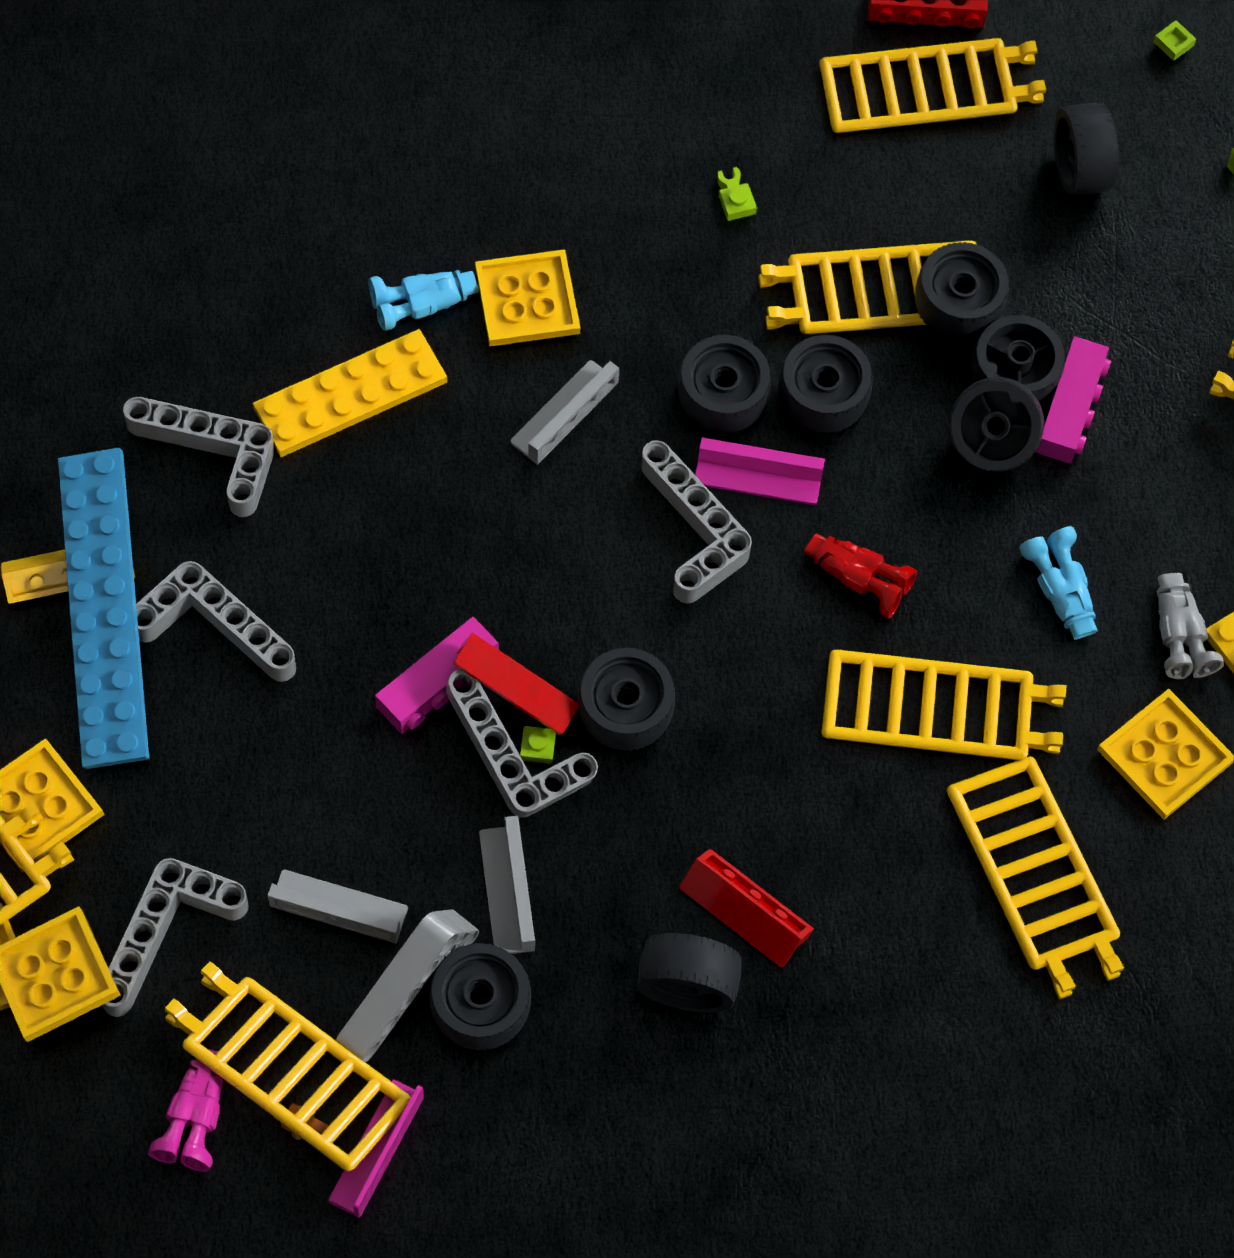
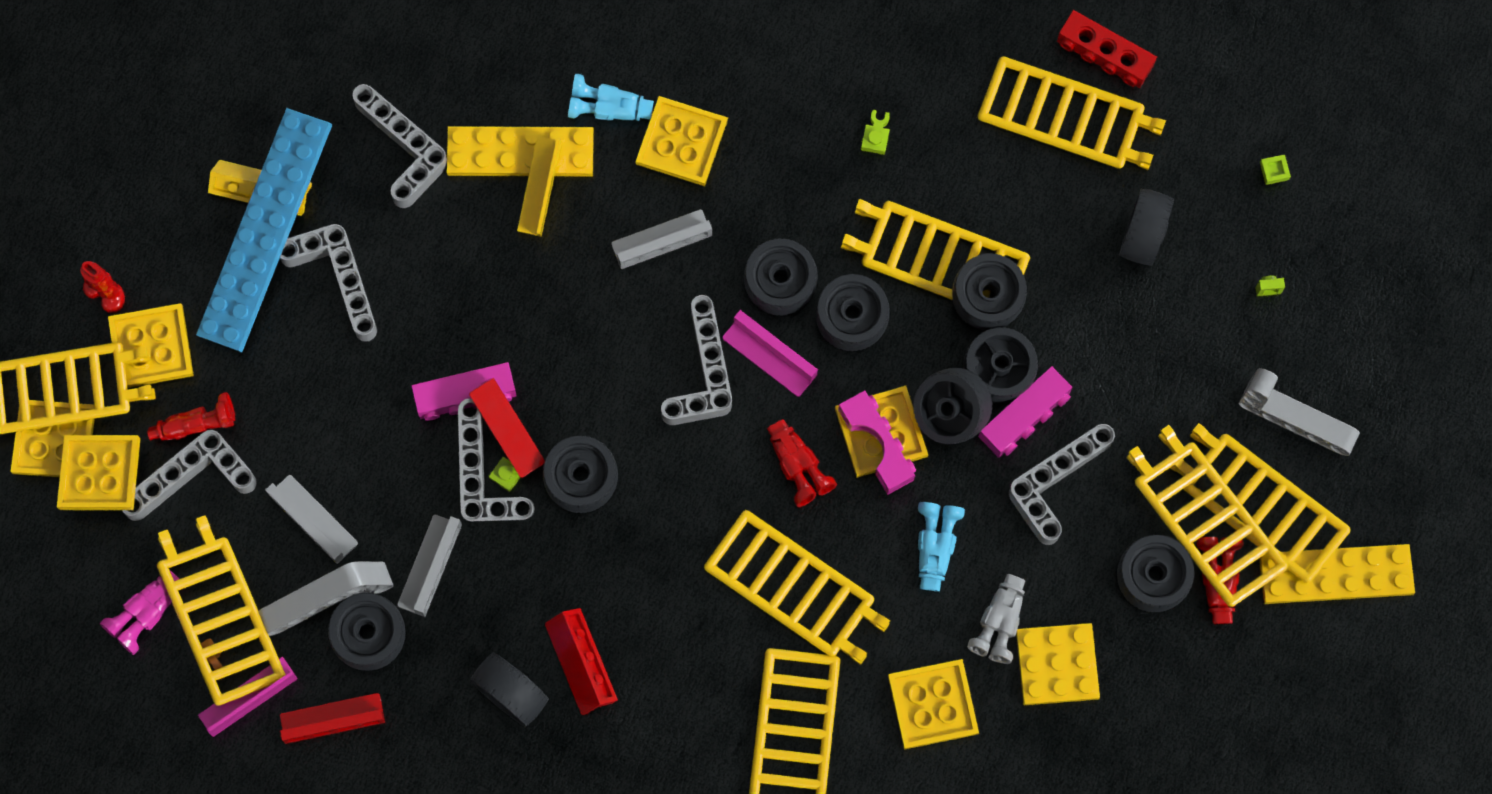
camera: 30 degrees right, 10 degrees up
none -> red piece [147,392,235,440]
none -> red panel [280,693,385,744]
none -> yellow panel [517,136,562,237]
none -> yellow plate [835,386,928,477]
none -> dark pink arch [838,391,916,495]
none -> light grey beam [1009,424,1115,545]

